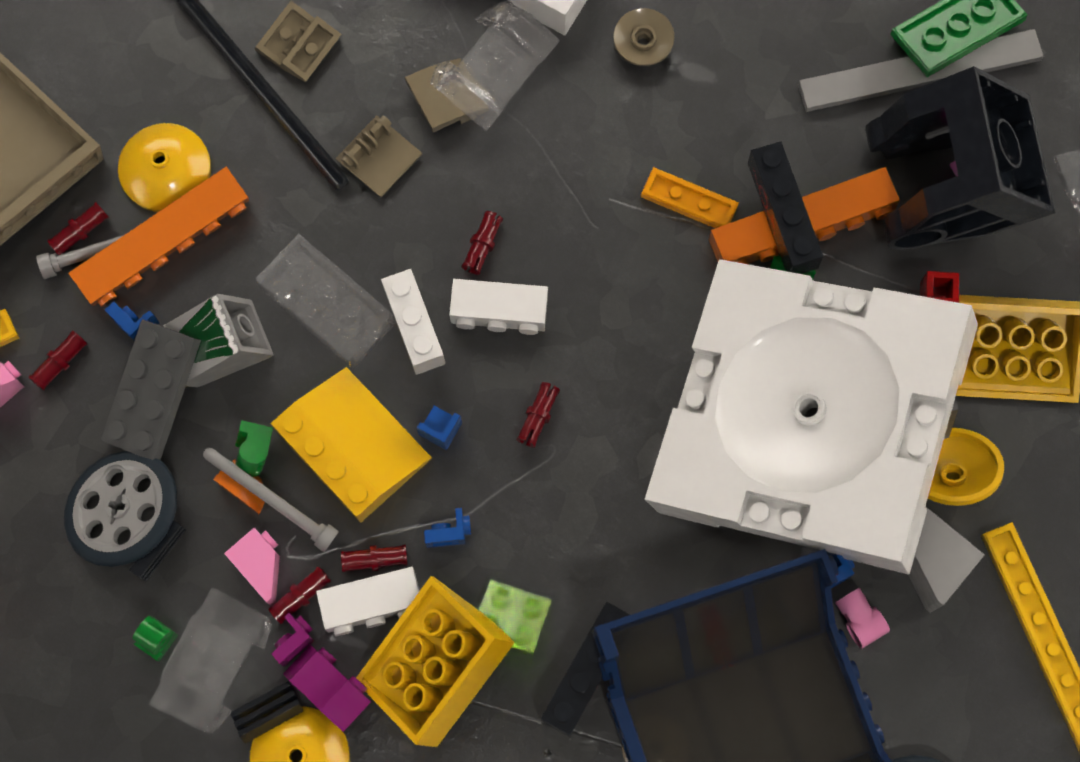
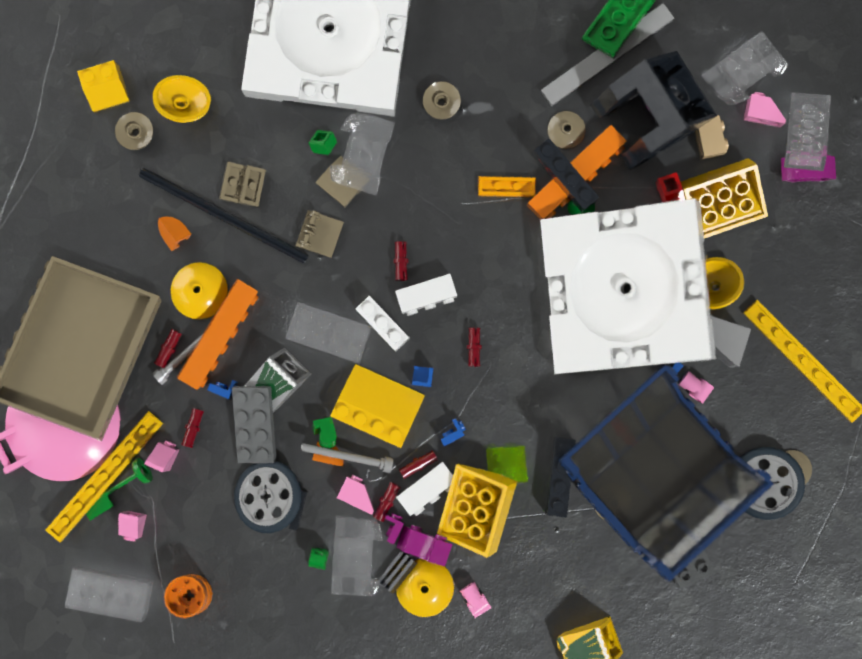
camera: 20 degrees left, 10 degrees up
none -> orange brick [158,216,191,251]
none -> green slope [309,130,337,155]
none -> dark tan dish [548,111,585,149]
none -> tan brick [695,115,729,160]

